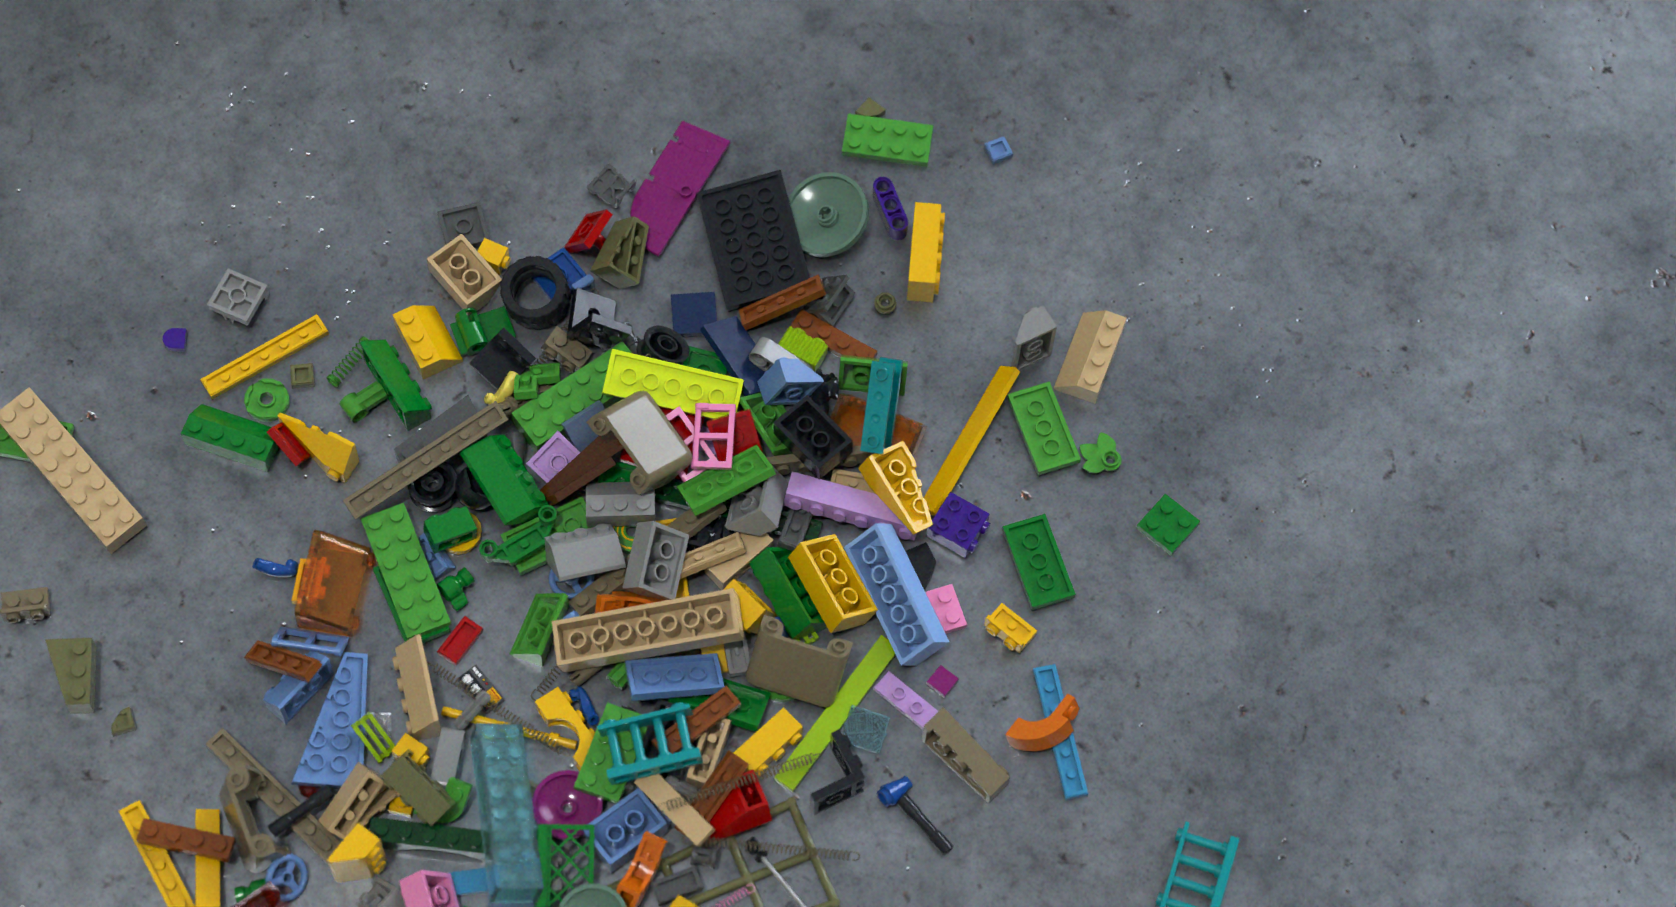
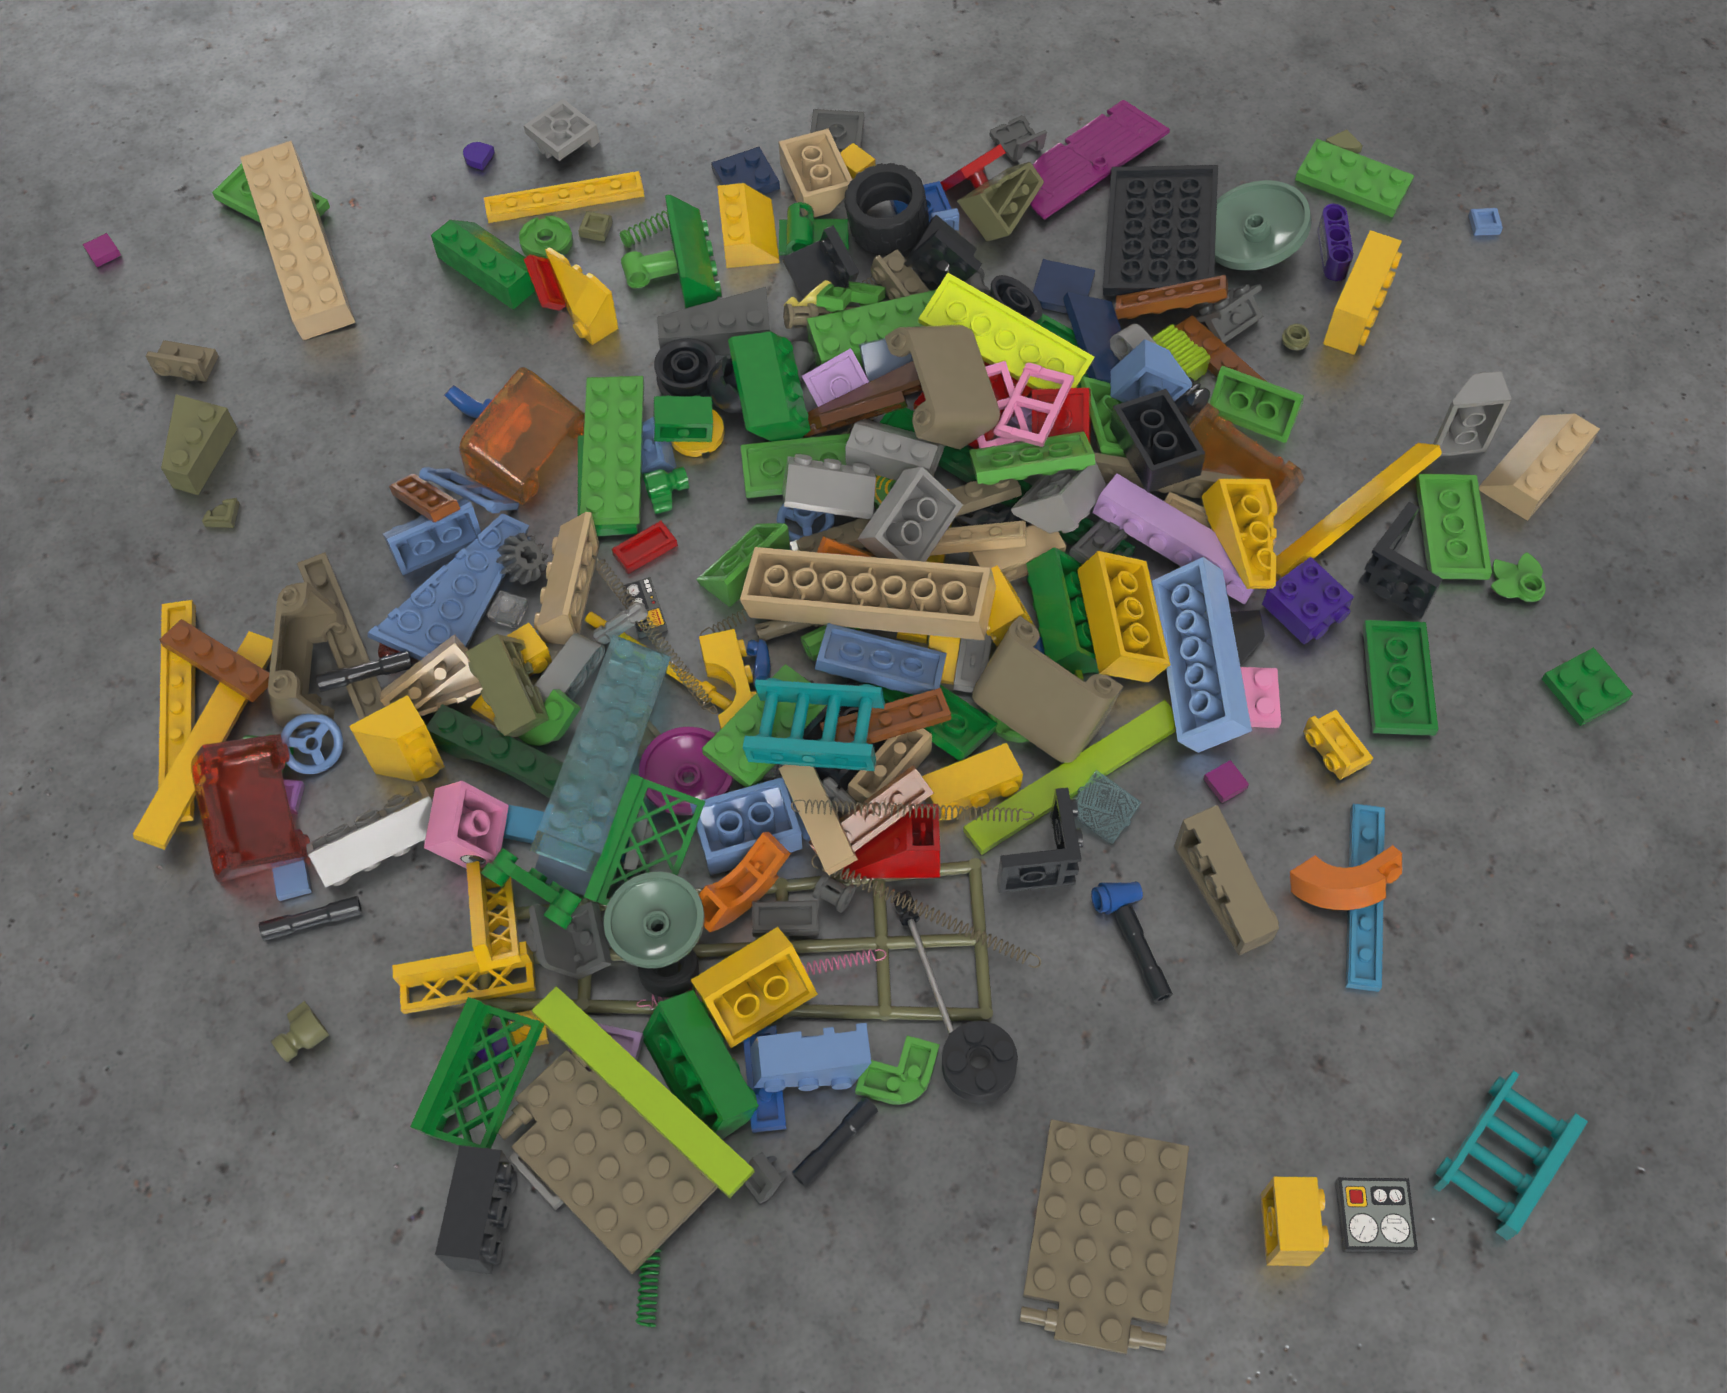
camera: 25 degrees right, 5 degrees down
dark tan plate [343,401,508,520] -> none
lime tile [351,712,395,763] -> none
green plate [479,505,557,567] -> none
teal fence [860,357,903,454] -> none
lavender plate [874,671,938,730] -> none
none -> dark grey gear [496,533,549,584]
none -> dark blue plate [711,146,780,195]
none -> black bracket [1359,502,1443,619]

